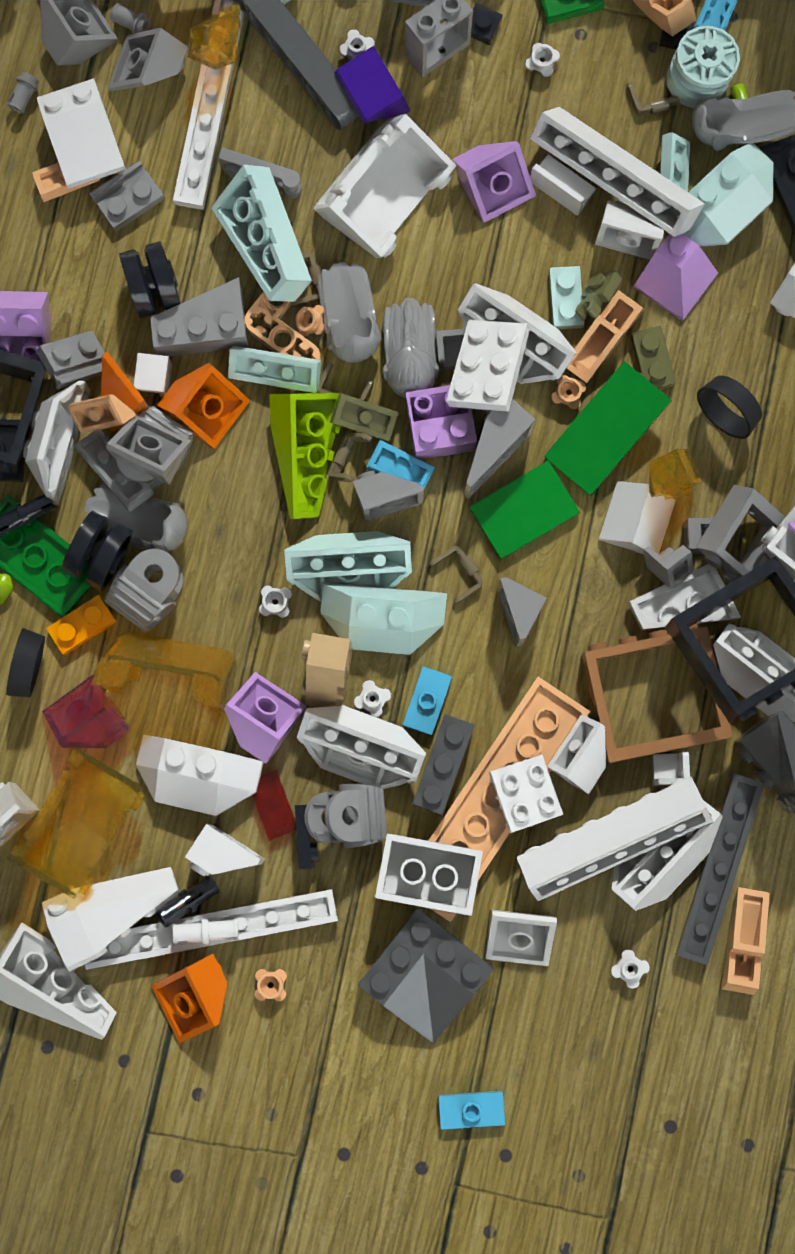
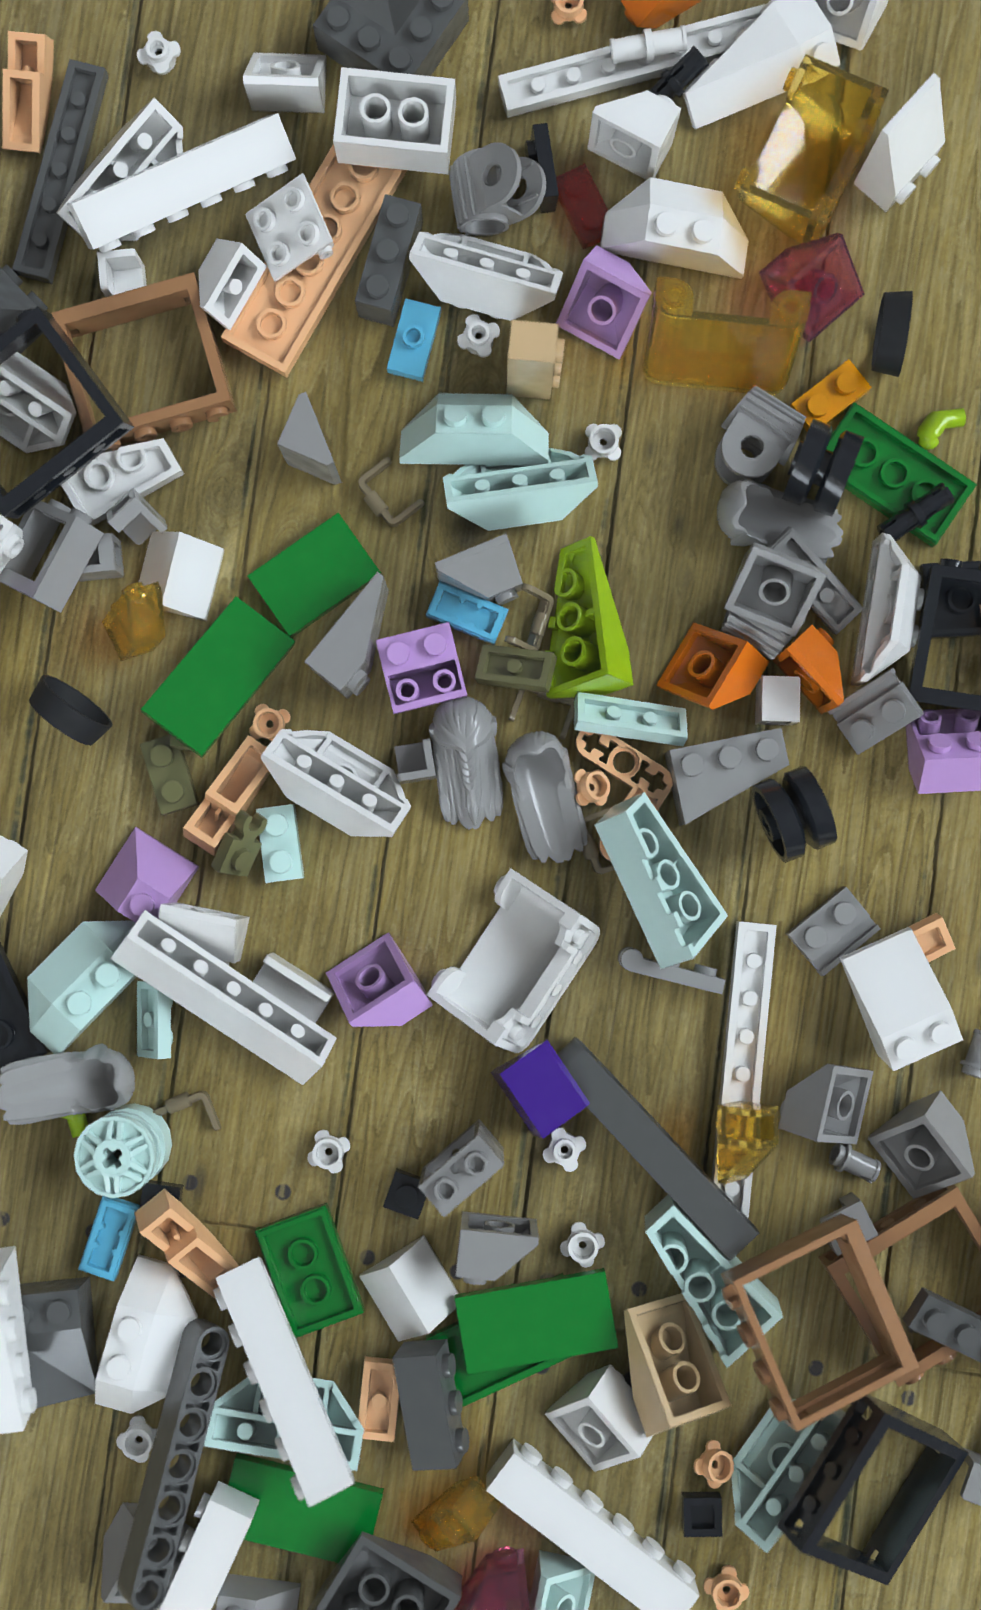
camera: 175 degrees right, 5 degrees up
light nougat slope [67,394,136,434] -> none
white plate [446,320,530,412] -> none

